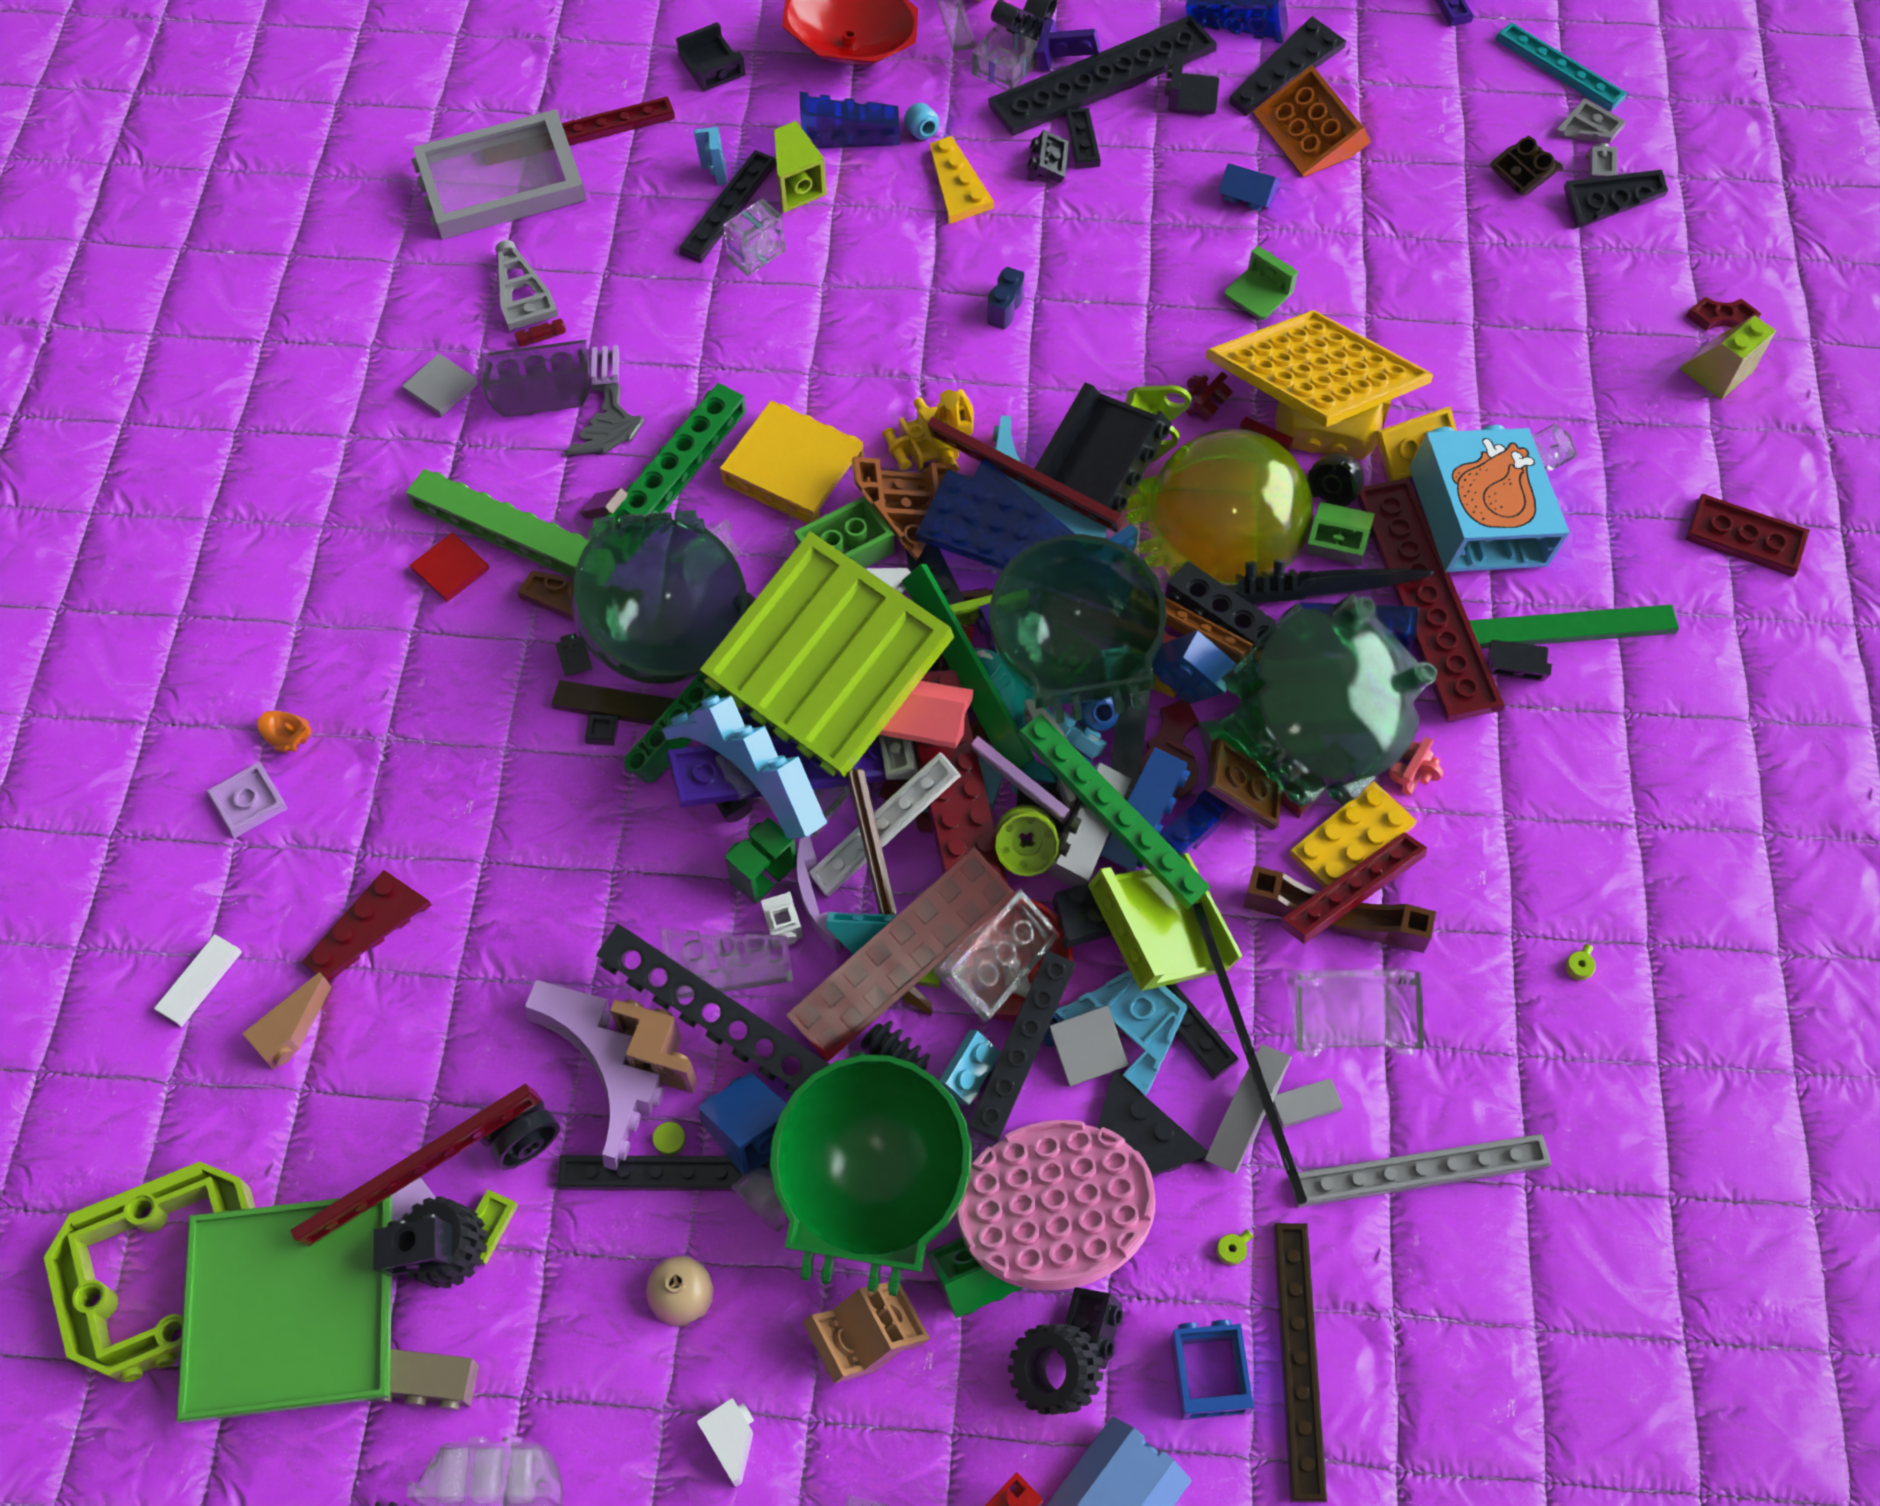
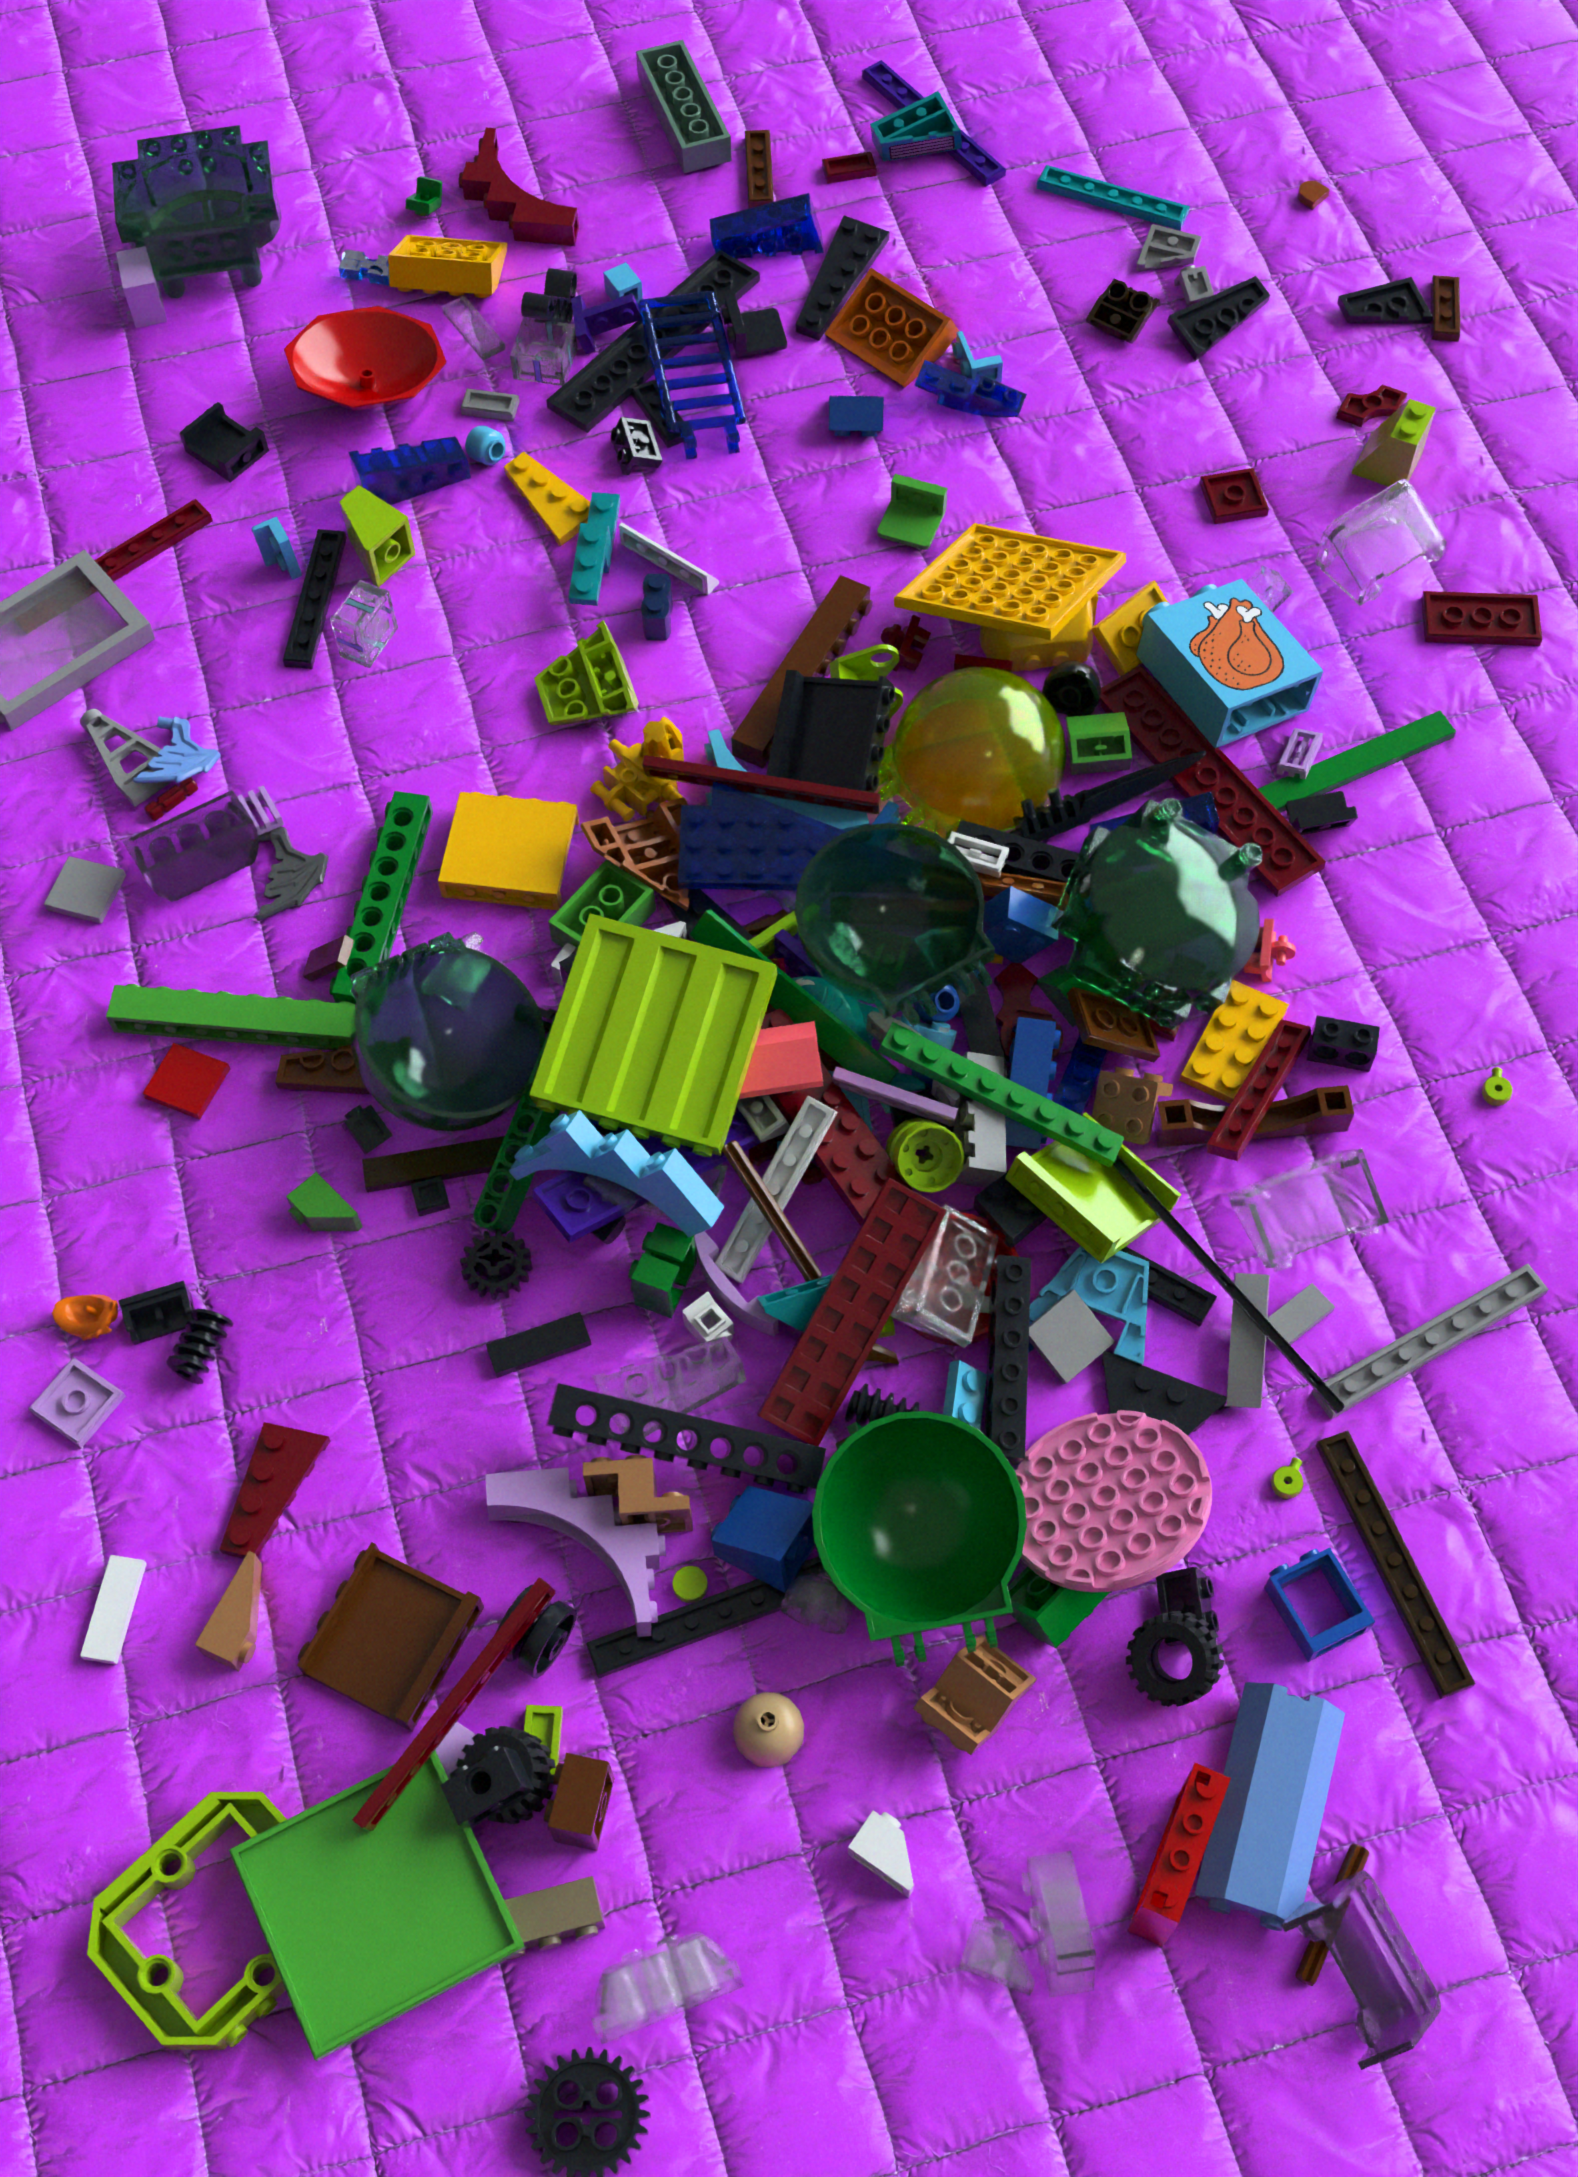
camera: 20 degrees left, 0 degrees up
none -> black hinge [119,1280,195,1345]
none -> medium blue animal [133,716,221,783]
none -> black piece [166,1309,233,1384]
none -> bright green slope [286,1172,363,1231]
none -> reddish brown panel [297,1542,484,1732]
none -> light grey tile [460,388,520,421]
none -> black gear [460,1229,533,1300]
none -> black tile [486,1312,592,1378]
none -> lime wedge [534,620,639,725]
none -> reddish brown brick [544,1753,615,1851]
none -> teal bracket [568,492,621,606]
none -> medium azure brick [603,262,643,304]
none -> white slope [619,522,719,595]
none -> clear blue bar [638,291,747,460]
none -> reddish brown brick [731,575,873,768]
none -> clear blue slope [914,360,1027,418]
none -> white tile [942,831,1009,878]
none -> medium azure bracket [953,331,1003,388]
none -> medium nougat bracket [1091,1067,1173,1145]
none -> dark red tile [1199,468,1269,524]
none -> lavender tile [1277,728,1323,779]
none -> dark orange tile [1298,181,1330,210]
none -> black brick [1307,1015,1380,1072]
none -> clear windscreen [1315,479,1447,606]
none -> black wing [1337,277,1433,324]
none -> reddish brown tile [1431,275,1460,341]

